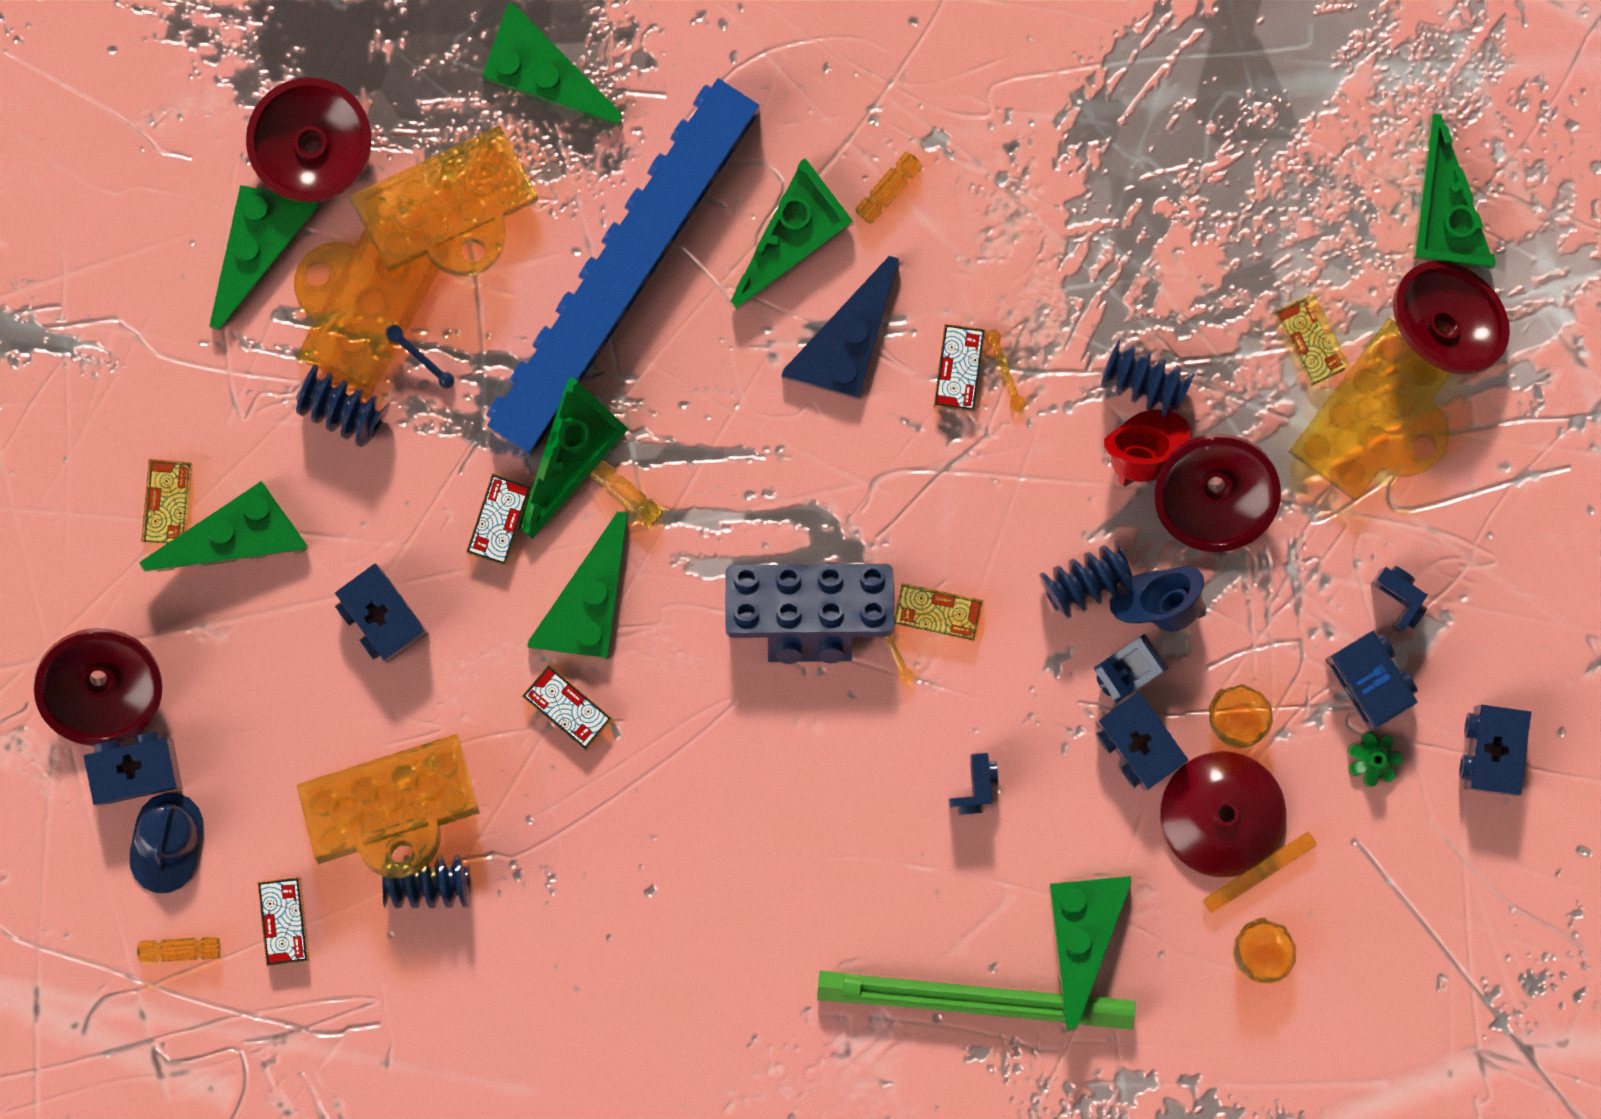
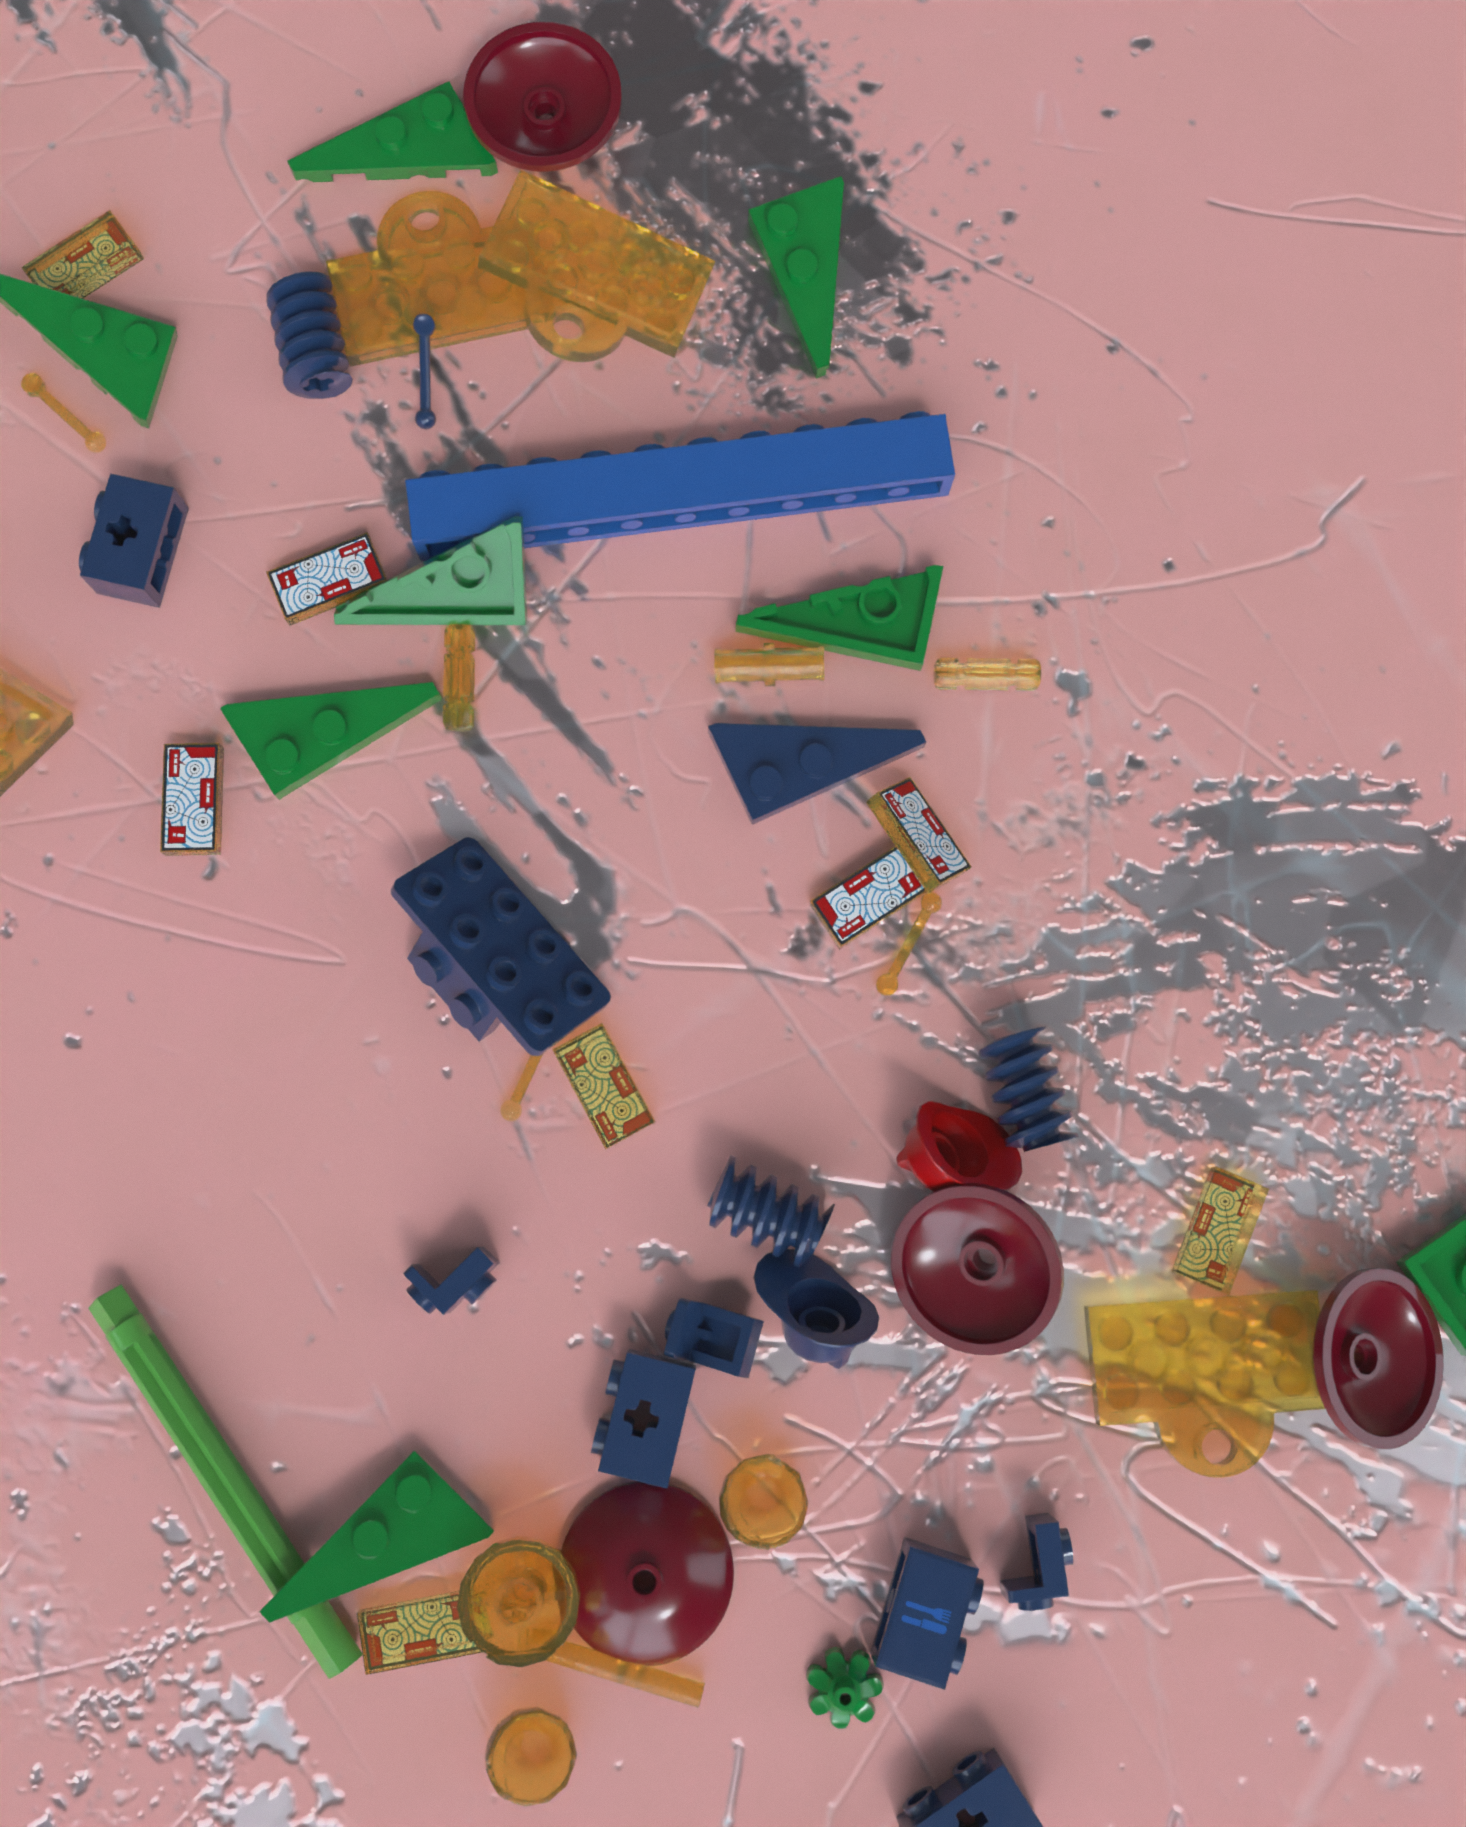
camera: 45 degrees right, 5 degrees down
none -> clear yellow hinge [21,373,106,453]
none -> clear yellow tile [357,1587,486,1675]
none -> clear yellow cylinder [457,1536,581,1667]
none -> clear yellow pin [714,643,825,687]
none -> tile [866,777,972,894]

